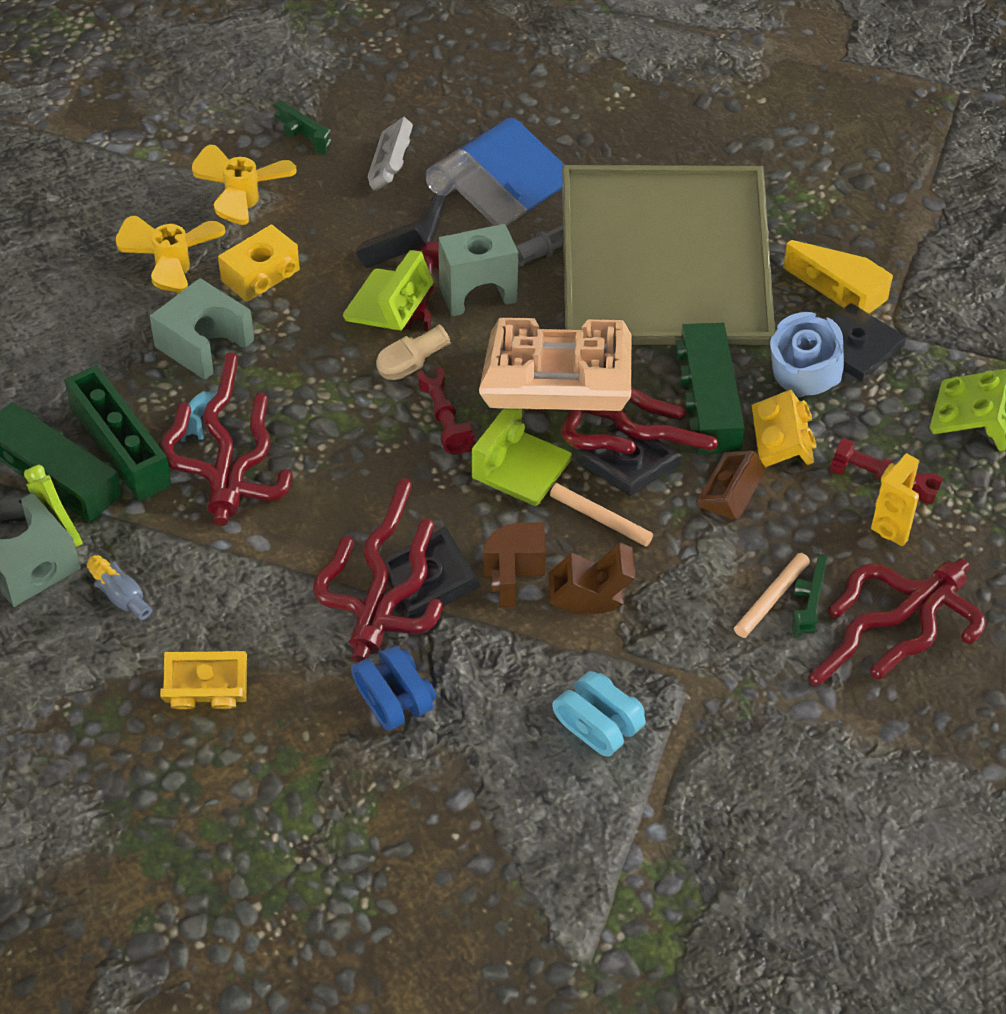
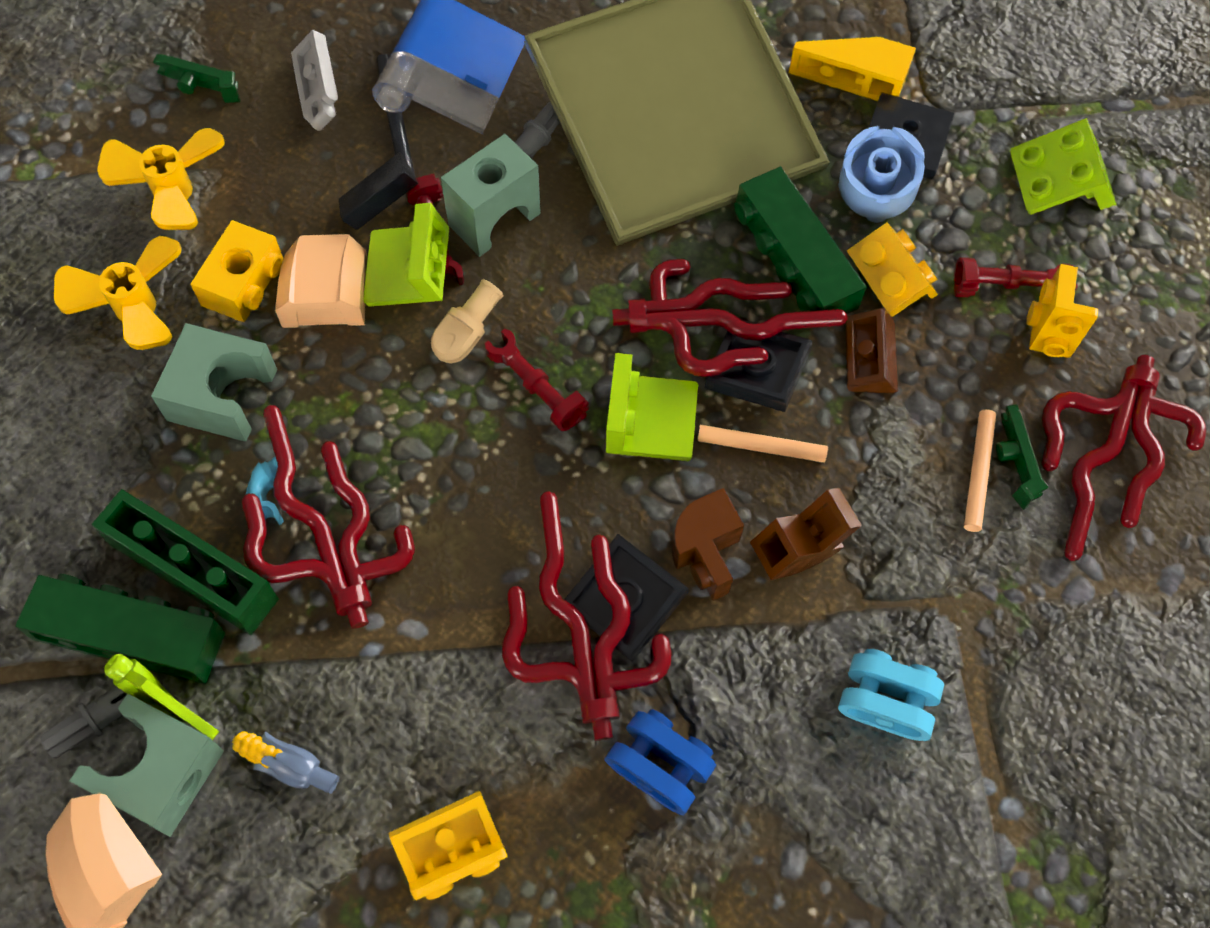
camera: 25 degrees left, 15 degrees up
light nougat piece [479,318,632,411] -> none
none -> light nougat slope [275,234,367,328]

